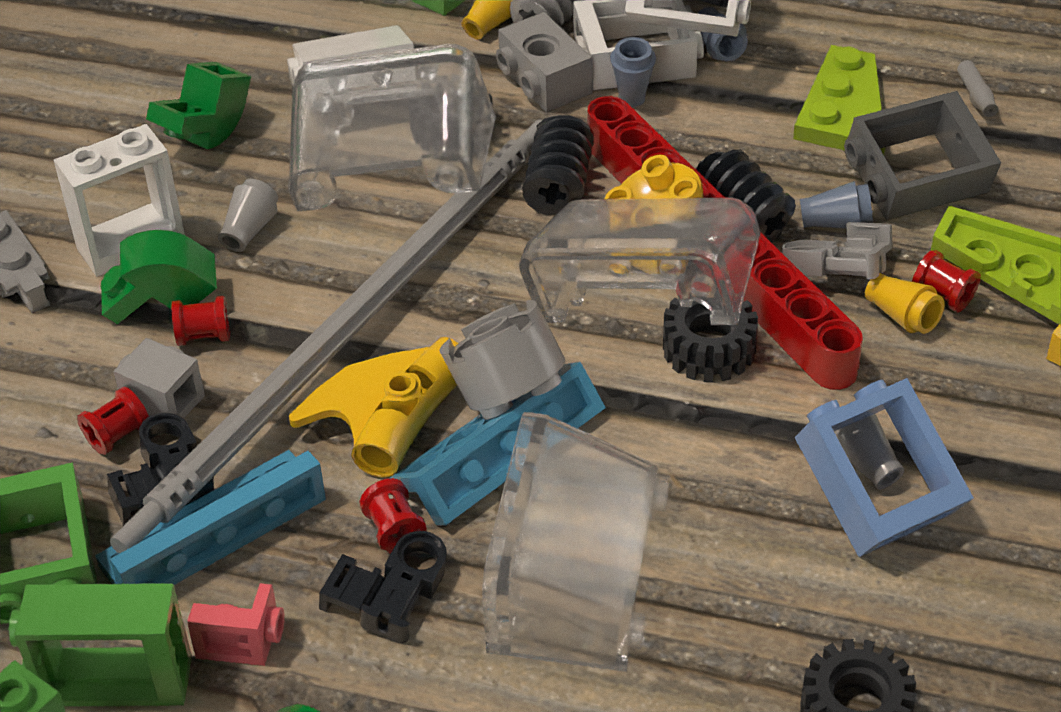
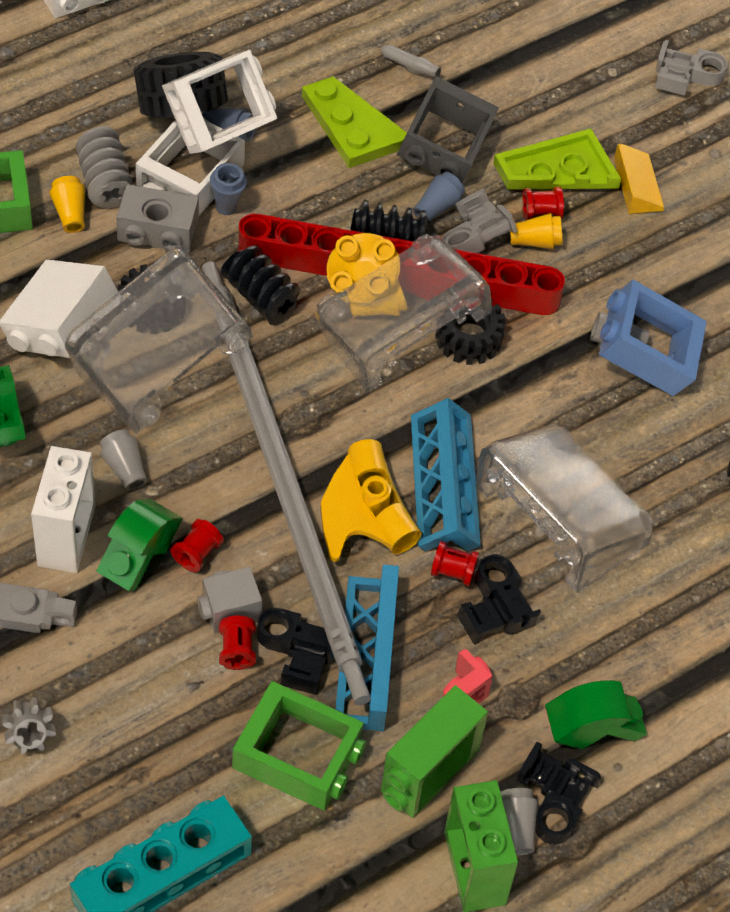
camera: 55 degrees left, 10 degrees up
light grey brick [439,300,566,419] -> none

